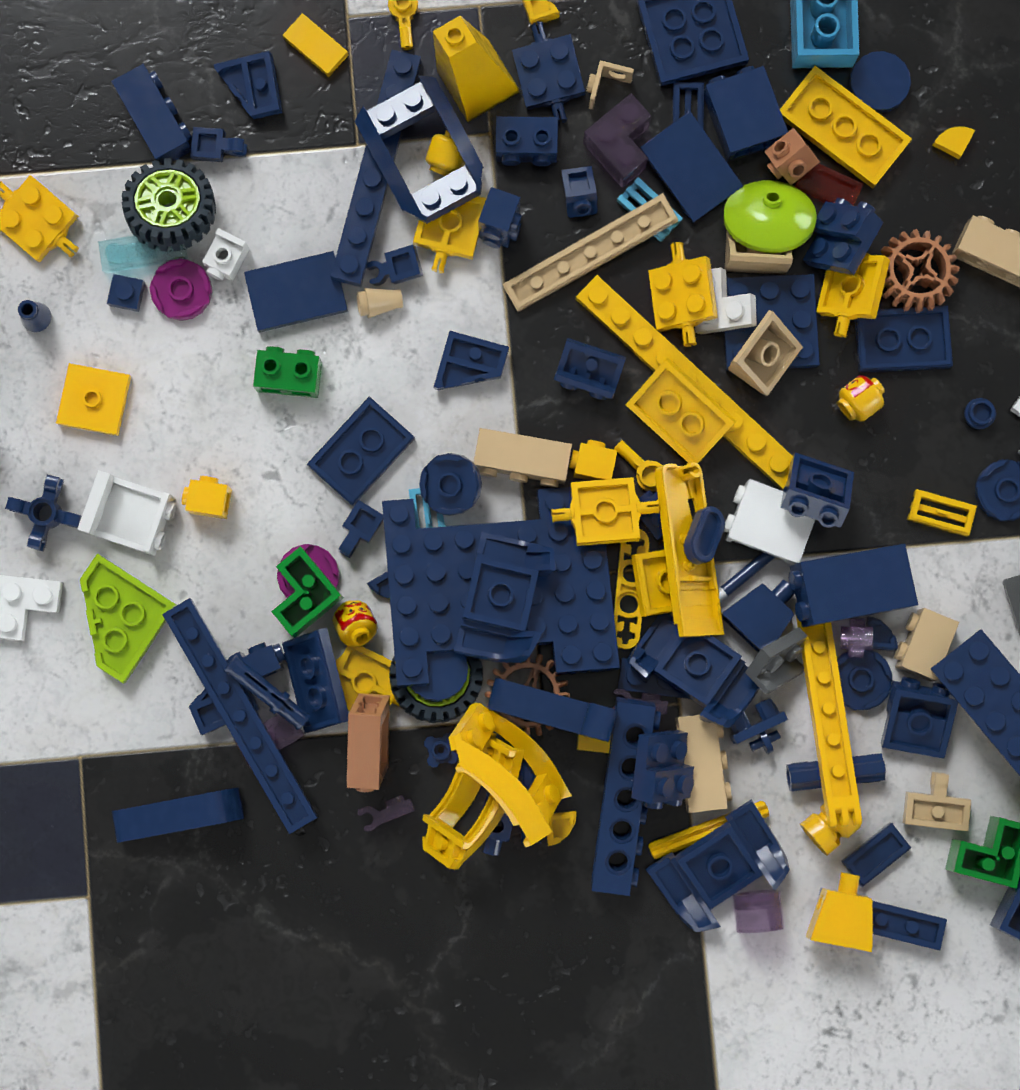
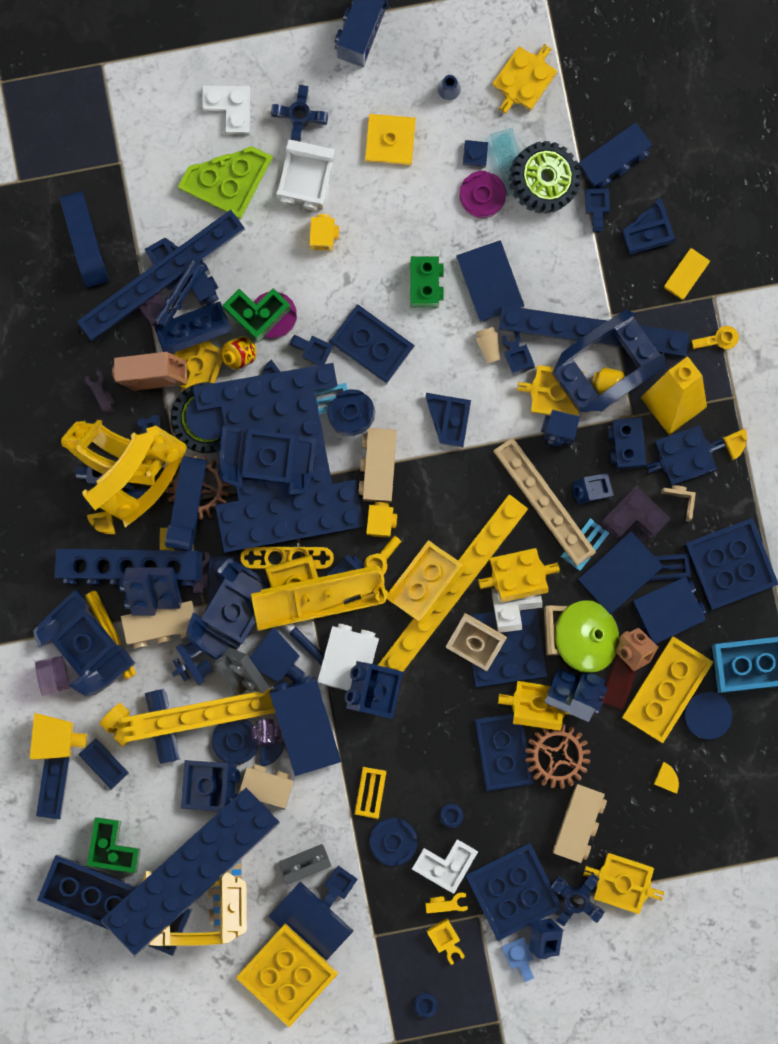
camera: 80 degrees right, 0 degrees up
white brick [202,228,250,281] -> none
yellow plate [551,477,659,546] -> none
dark blue bracket [554,338,626,400] -> none
dark blue tile [684,506,725,565] -> none
yellow head [837,375,885,422] -> none
tan plate [902,772,971,831] -> none

